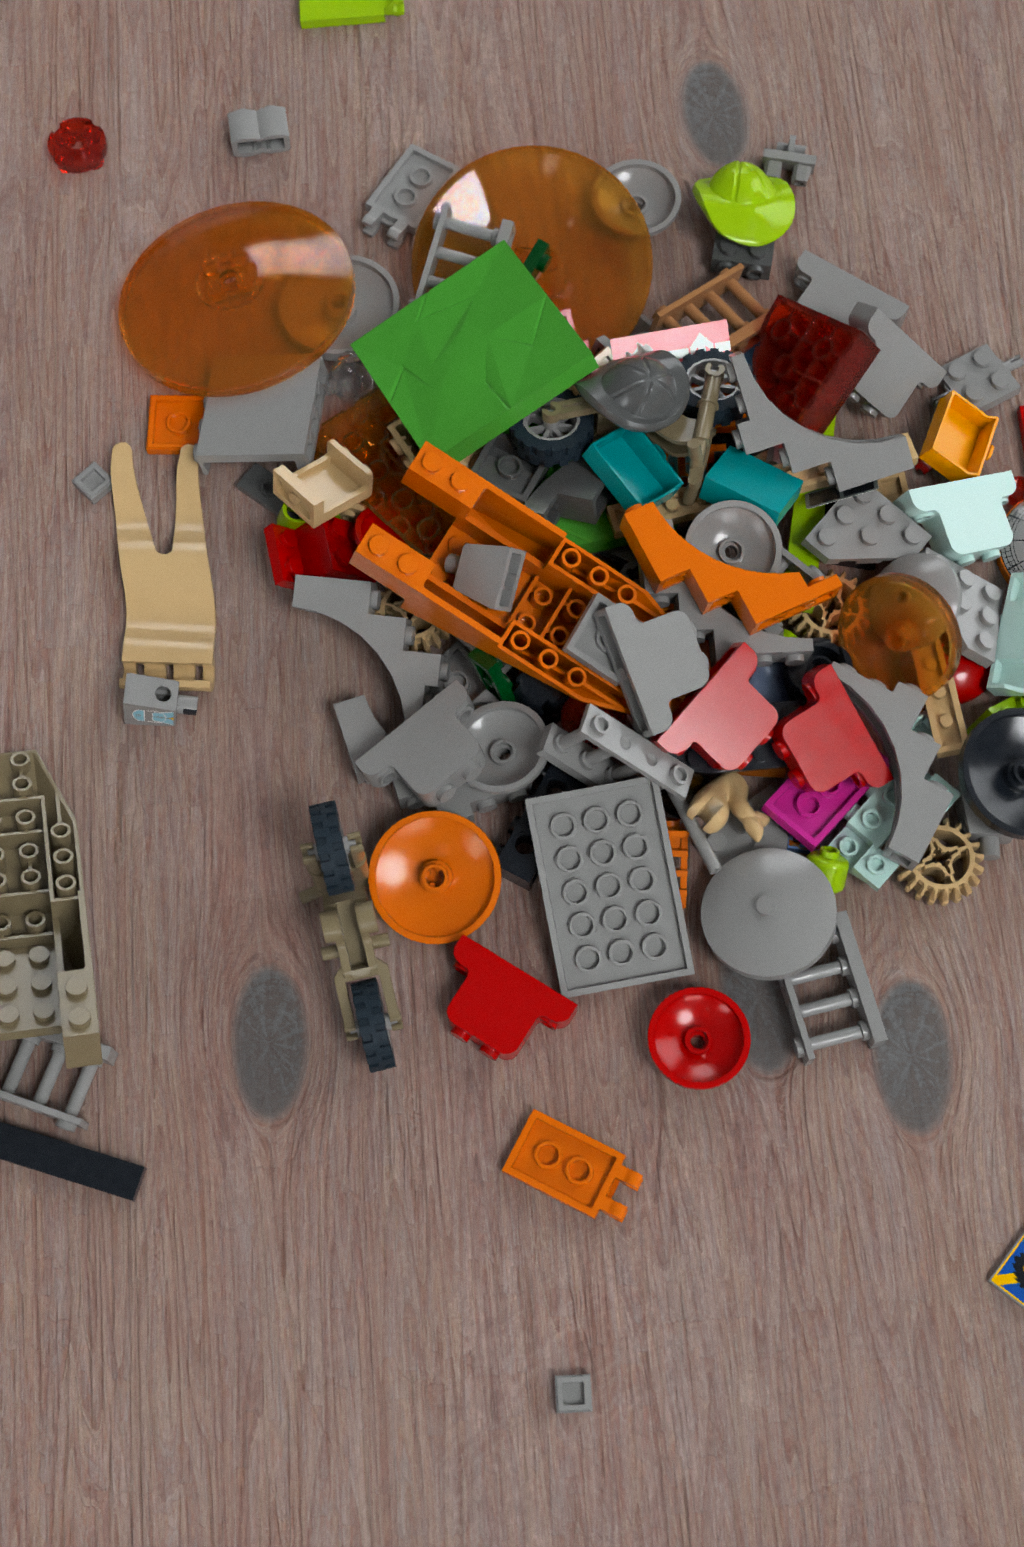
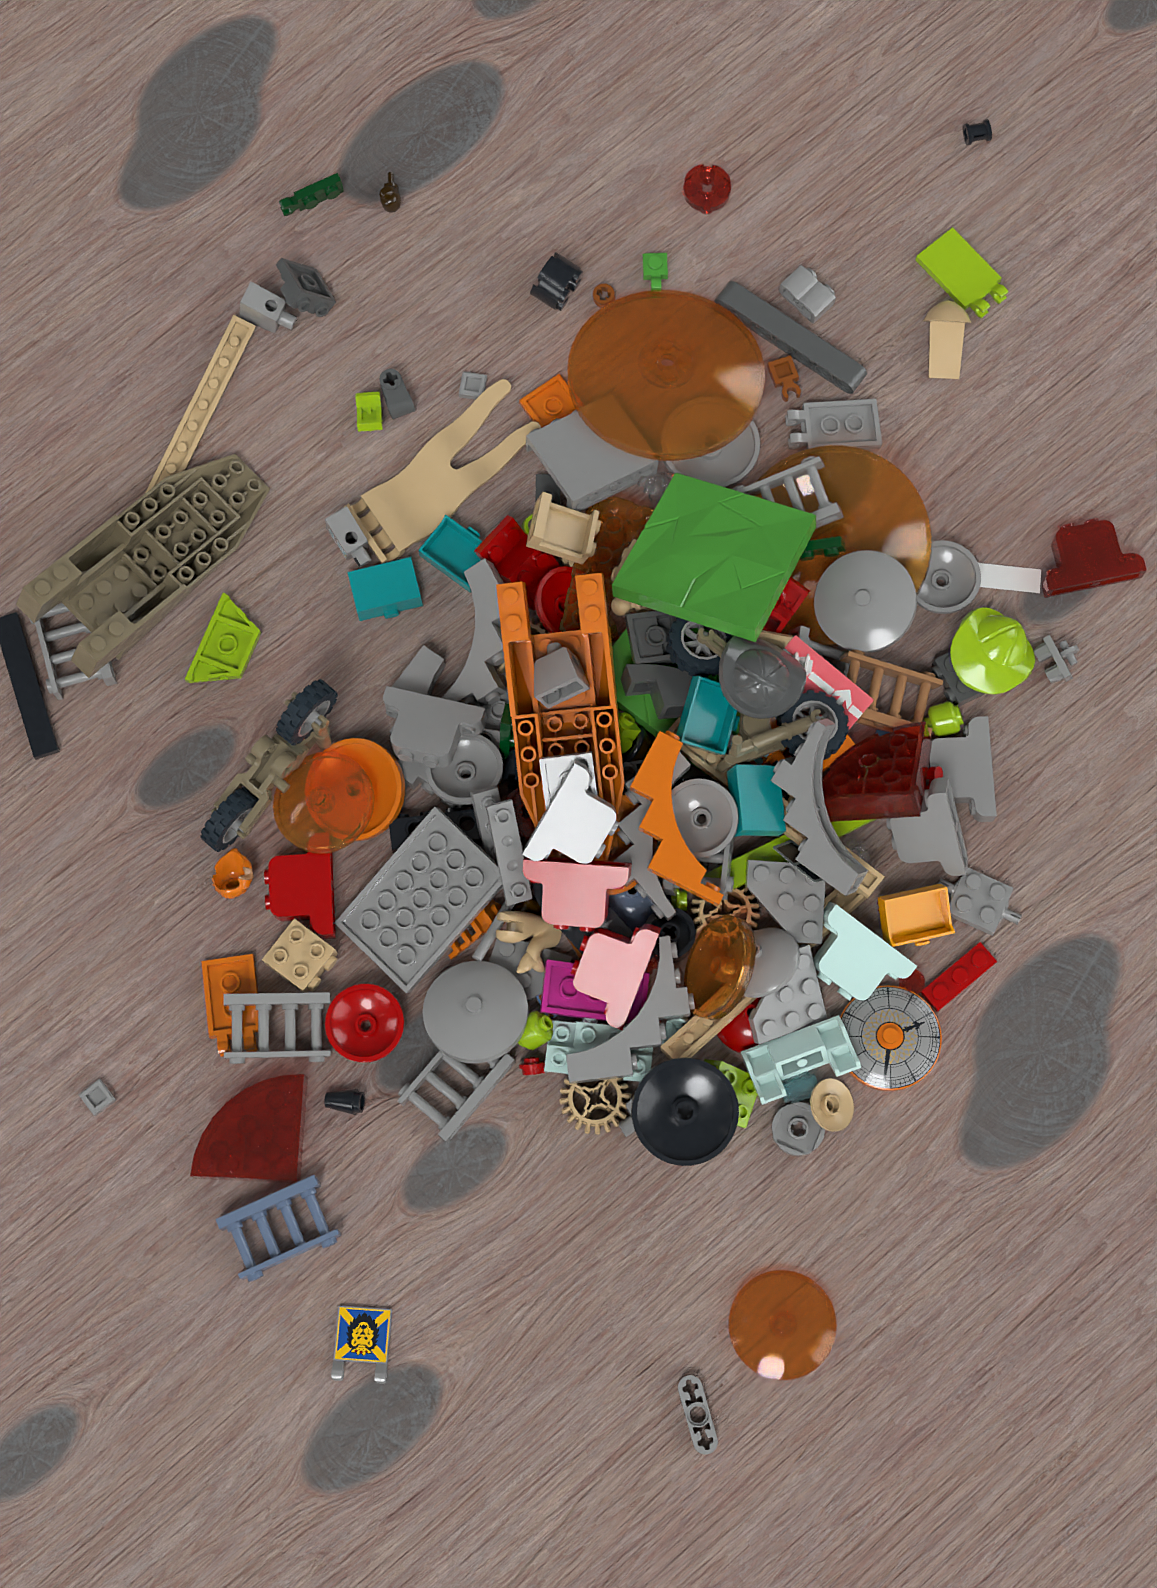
camera: 55 degrees right, 5 degrees up
none -> lime wing [185,593,261,683]
none -> clear red brick [190,1074,308,1183]
none -> orange hair [211,848,254,899]
none -> sand blue fence [215,1175,342,1282]
none -> light grey fence [224,992,330,1064]
none -> tan brick [262,919,338,993]
none -> clear orange dish [273,751,375,854]
none -> black cone [324,1089,365,1115]
none -> teal container [348,557,423,621]
none -> lime bracket [355,392,383,432]
none -> dark grey piece [379,368,416,420]
none -> teal container [418,515,483,593]
none -> red plate [519,1057,546,1075]
none -> black brick [530,252,583,311]
none -> dark orange bush [593,284,615,308]
none -> bright green plate [643,253,668,295]
none -> dark grey beam [715,281,867,394]
none -> dark orange plate [767,355,801,402]
none -> light grey dish [814,550,917,653]
none -> tan piece [923,300,971,379]
none -> lime head [924,701,964,738]
none -> white sticker [978,563,1041,593]
none -> clear red brick [1042,518,1147,598]

